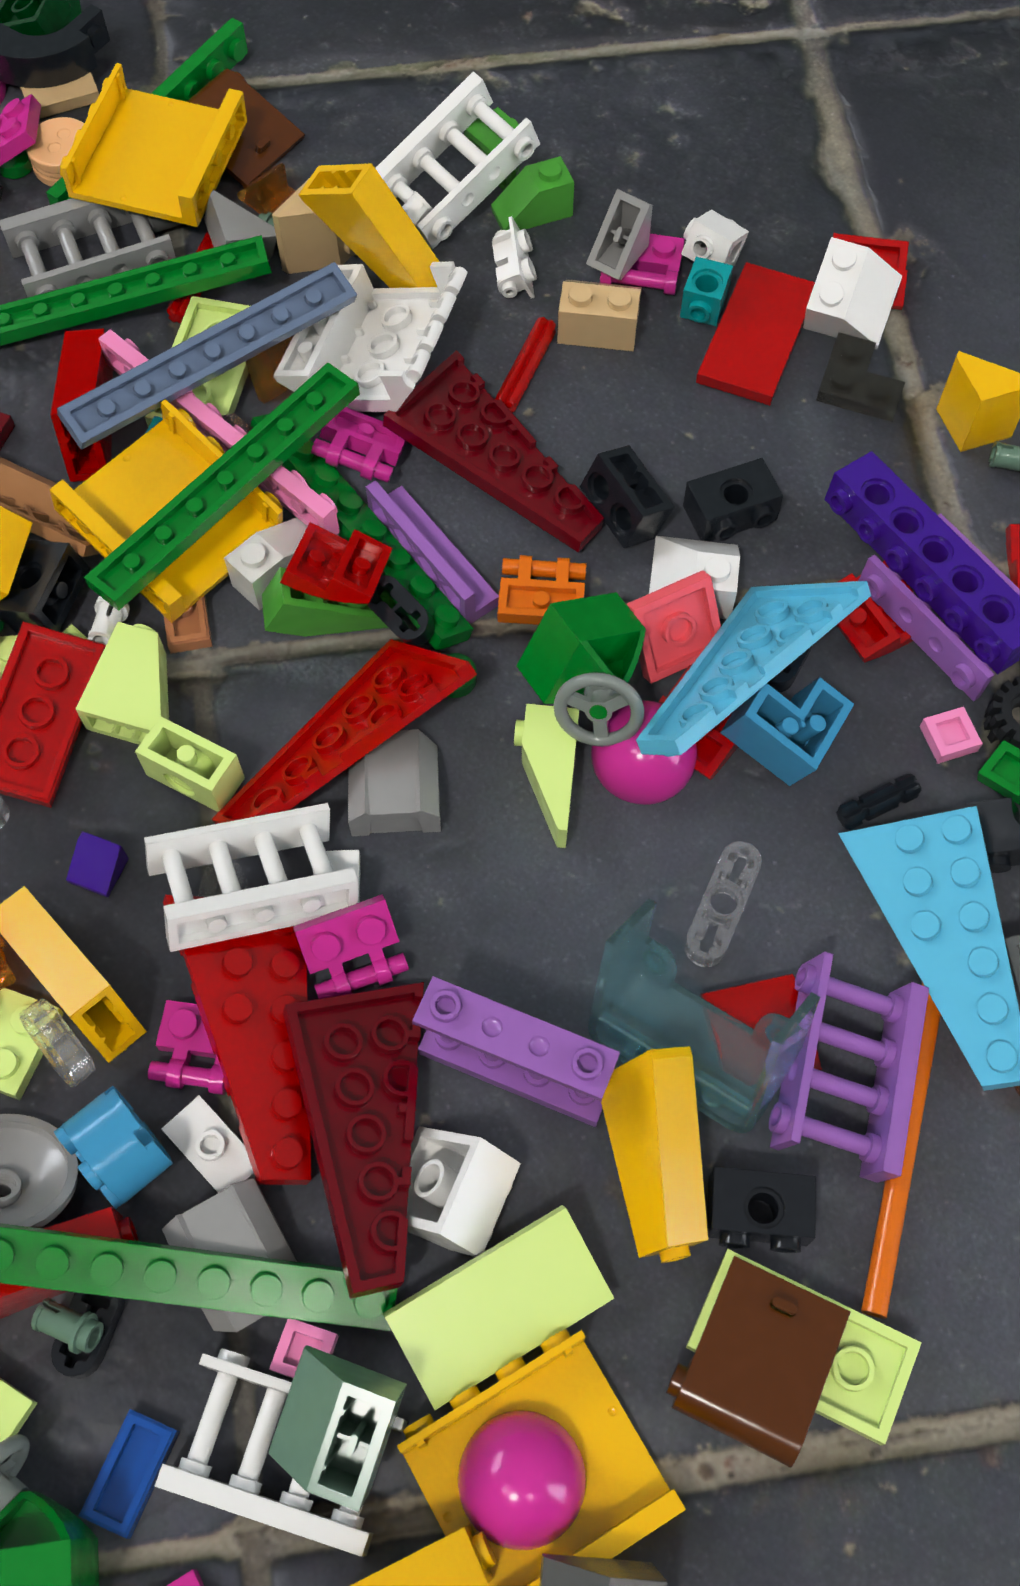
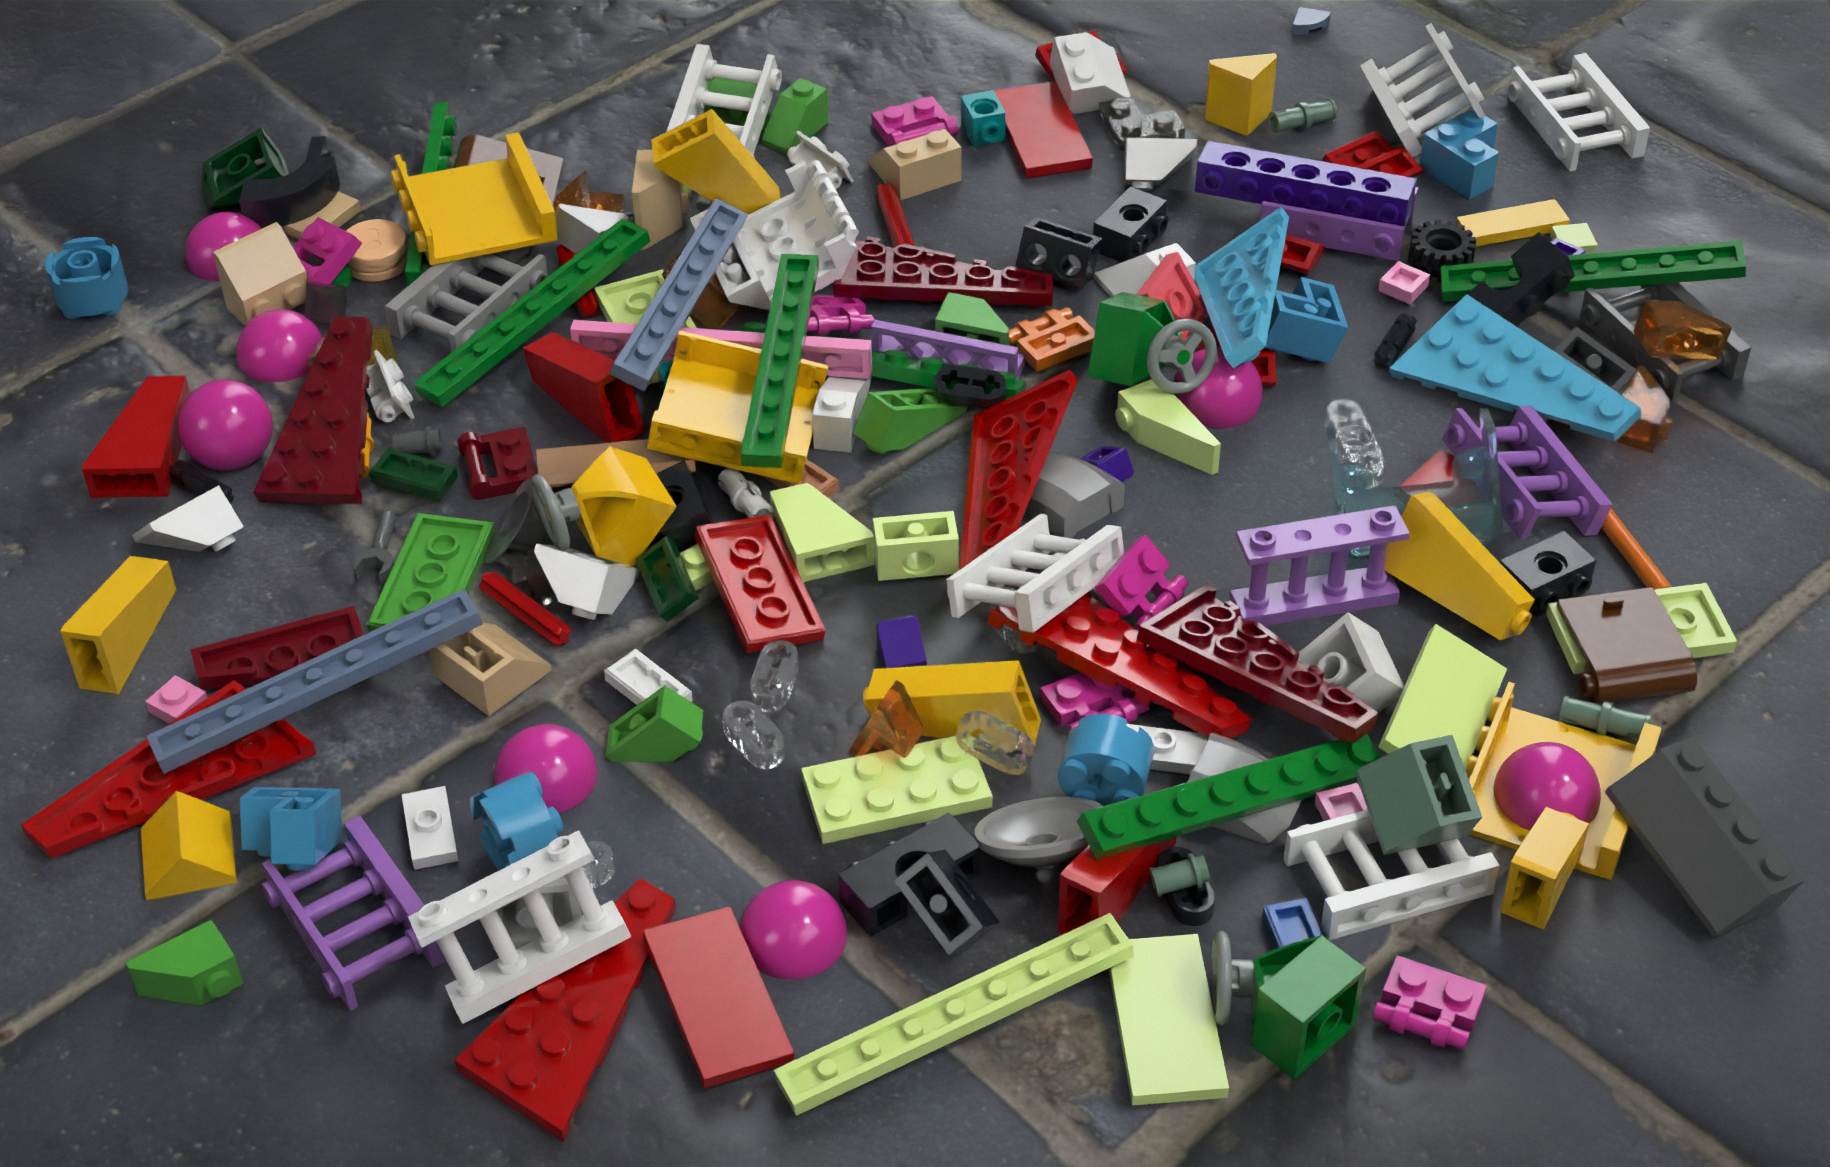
camera: 35 degrees left, 20 degrees down
red slope [280,522,393,604] -> none
light grey slope [586,189,653,280] -> none
white brick [681,210,749,266] -> none
none -> bright green slope [935,292,1009,346]
none -> dark purple slope [1079,445,1134,482]
none -> white slope [1125,138,1197,191]
none -> sand green pin [1559,696,1652,739]

